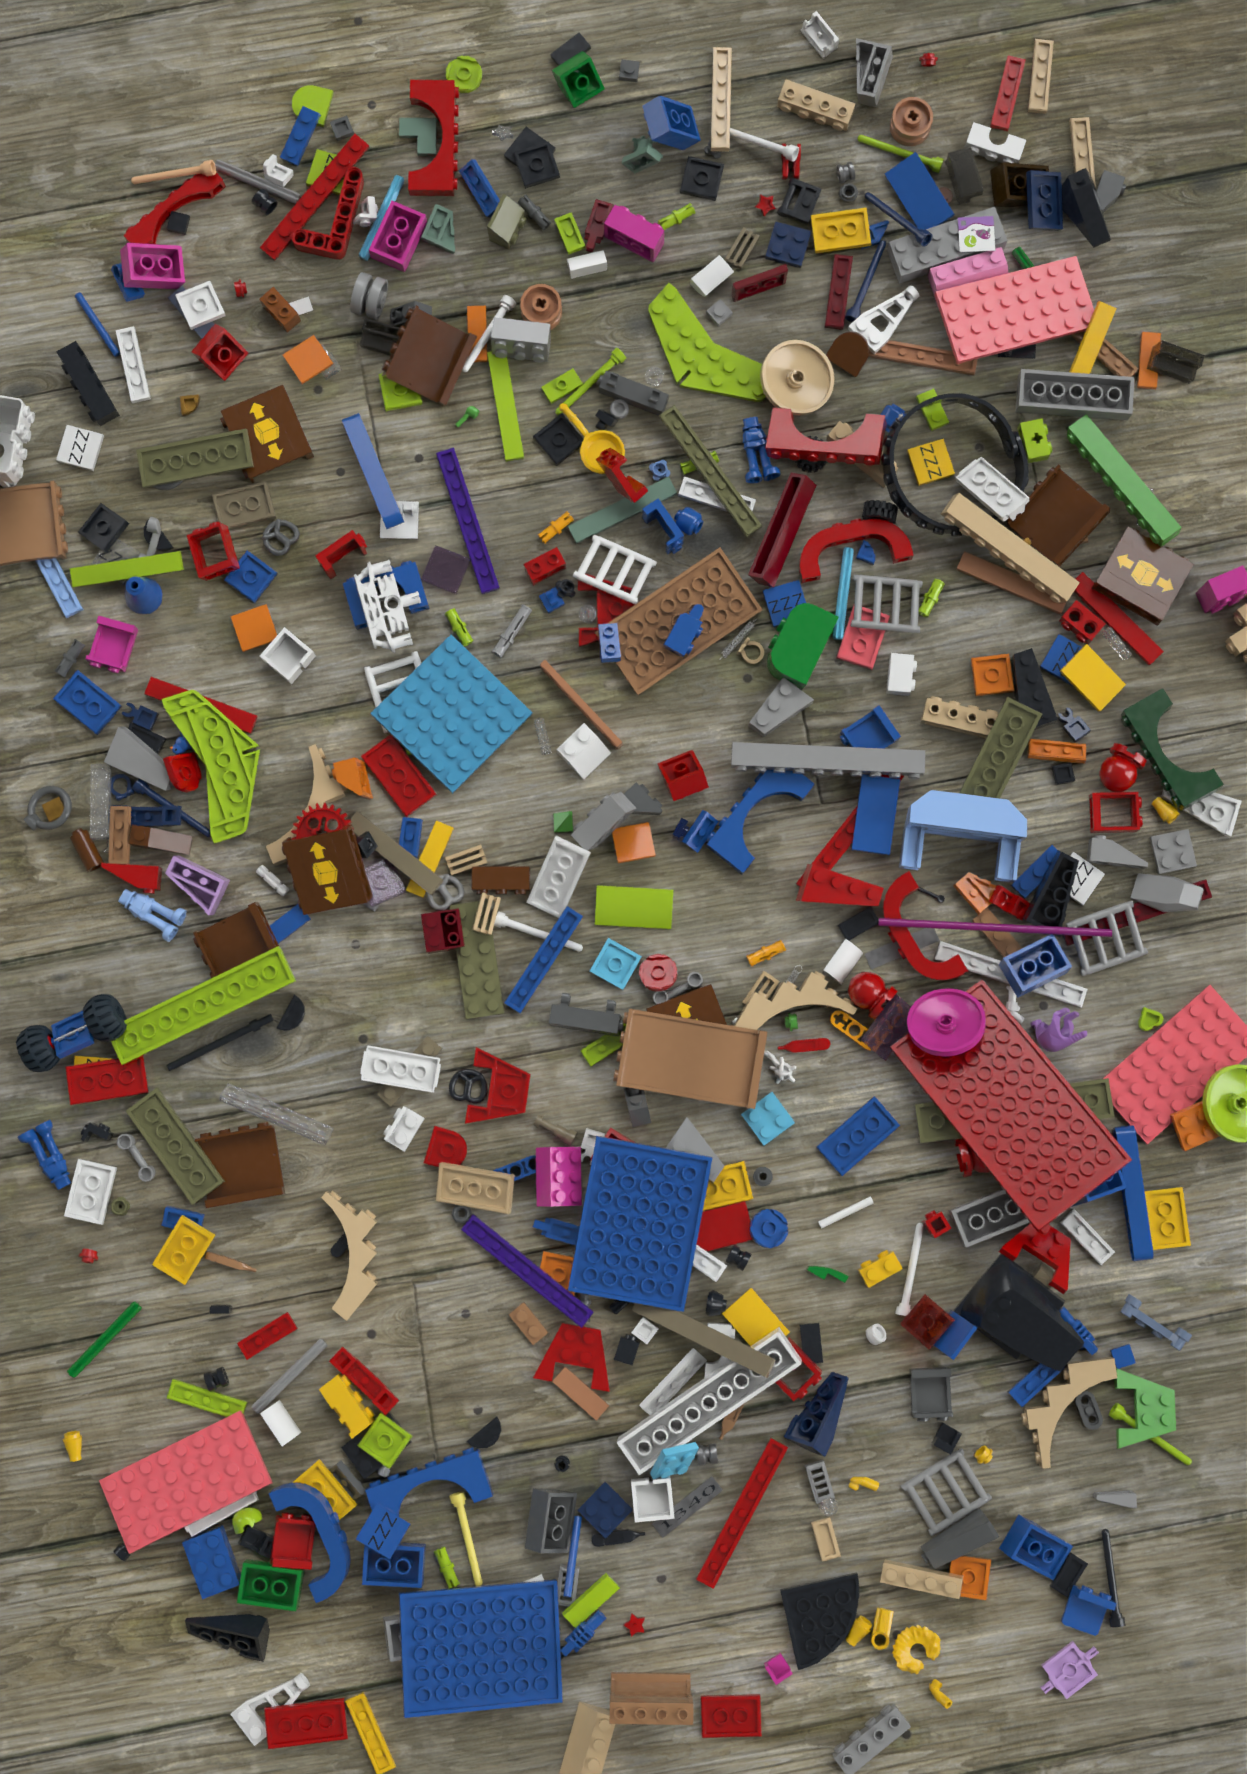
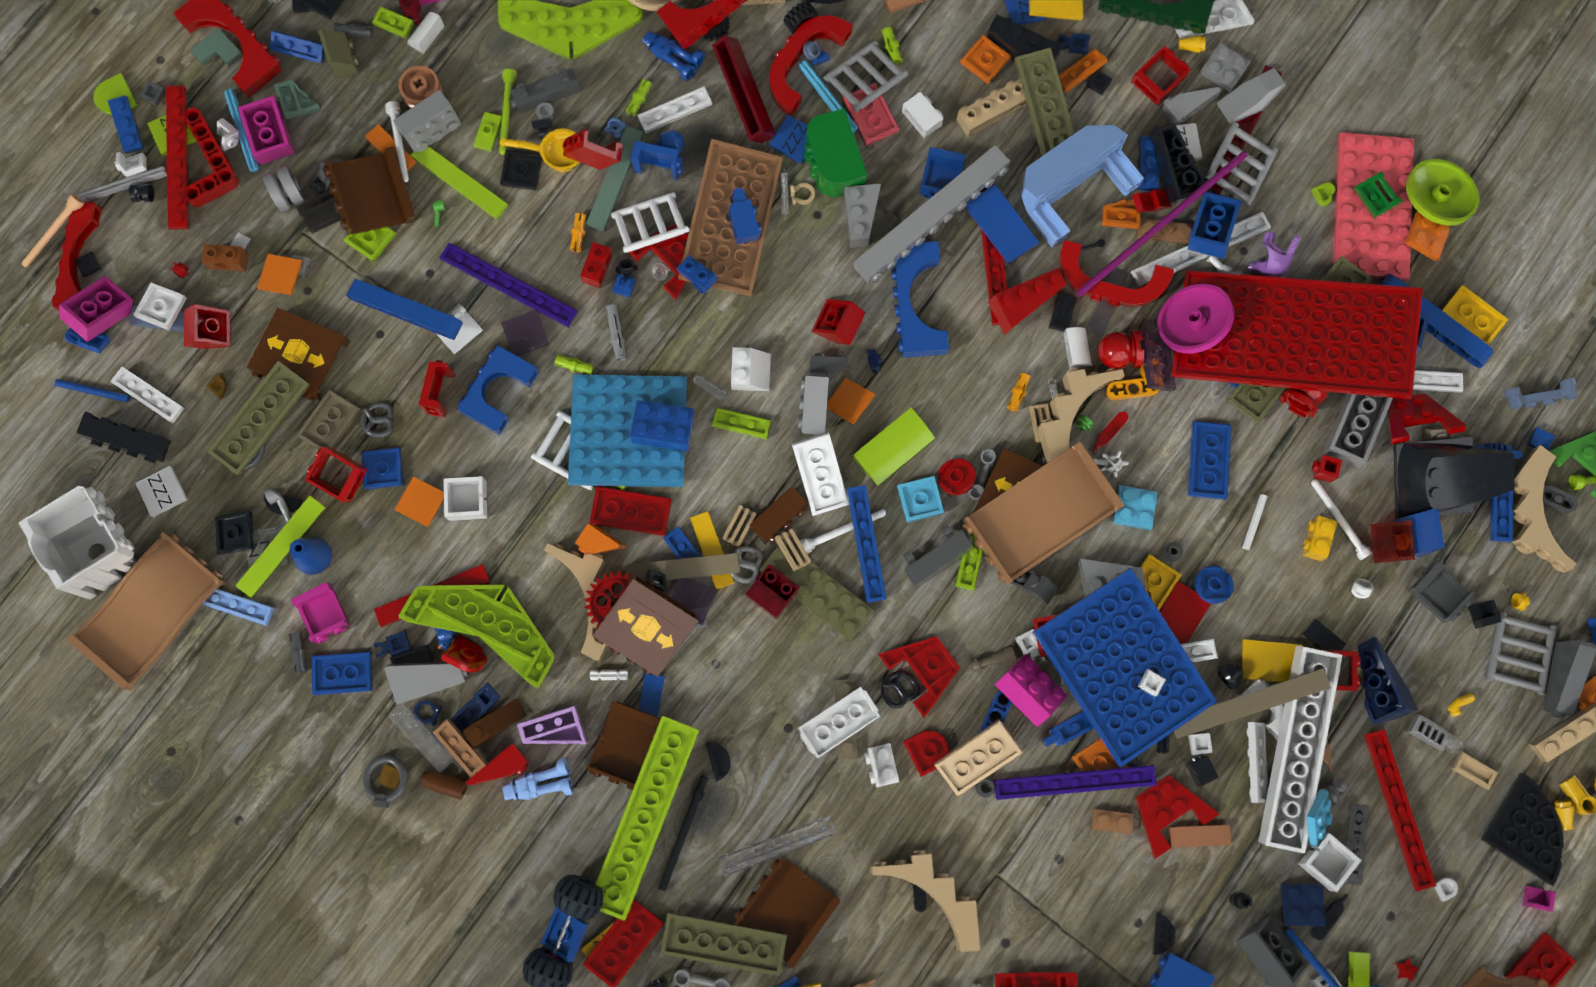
camera: 45 degrees left, 5 degrees down
dark blue piece [132,779,211,837] -> none
white piece [354,560,421,653] -> none
nougat tile [540,660,623,750] -> none
bright green slope [553,811,573,832] -> none
olive tile [659,405,762,538] -> none
blue plate [682,810,719,853] -> none
black wheel [725,1245,752,1271] -> none
green slope [806,1266,849,1283] -> none
red tile [1099,743,1147,792] -> none
none -> blue brick [630,400,695,452]
none -> lime tile [712,407,772,440]
none -> sand blue plate [803,41,820,60]
none -> white tile [1138,669,1166,697]
none -> green plate [1354,171,1403,219]
none -> white tile [1434,877,1458,902]

